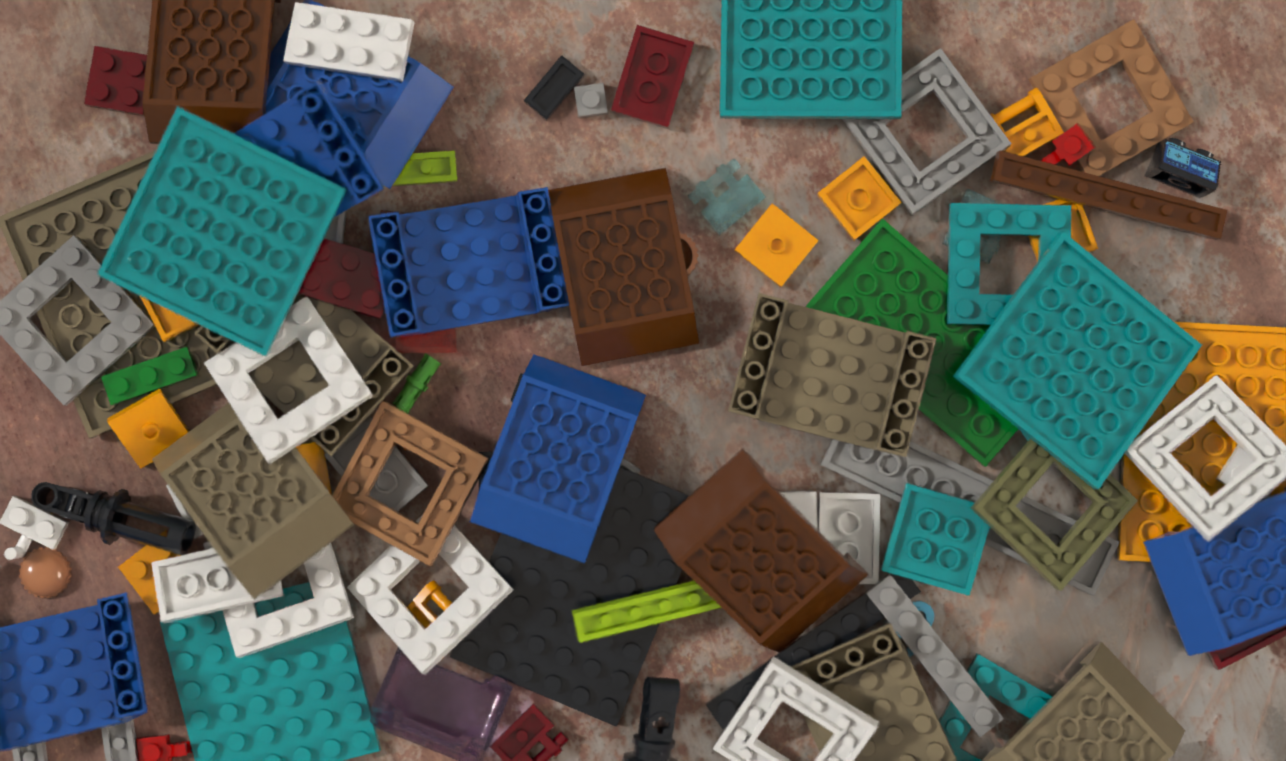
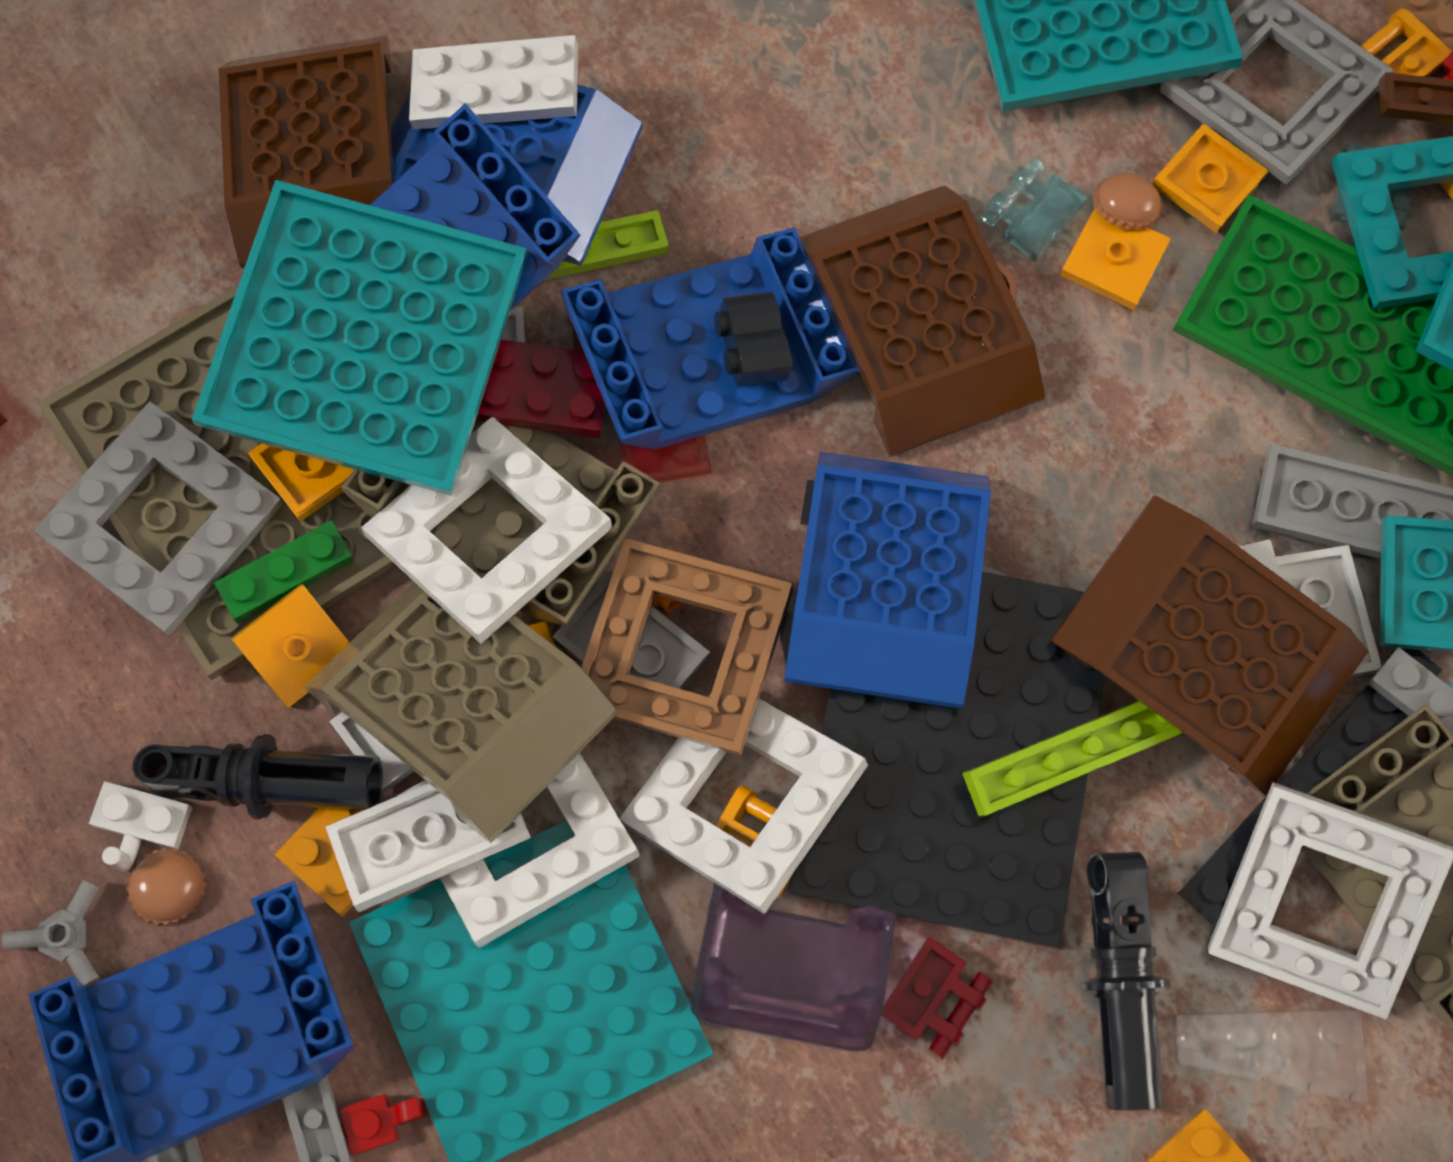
camera: 15 degrees left, 15 degrees down
dark red plate [84,46,147,116] -> none
bright green pin [392,353,441,413] -> none
black tile [523,55,585,121] -> none
light grey plate [574,83,608,118] -> none
dark red plate [611,25,694,129] -> none
dark tan slope [728,293,936,457] -> none
none -> black brick [714,292,792,387]
none -> nougat hat [1092,173,1163,231]

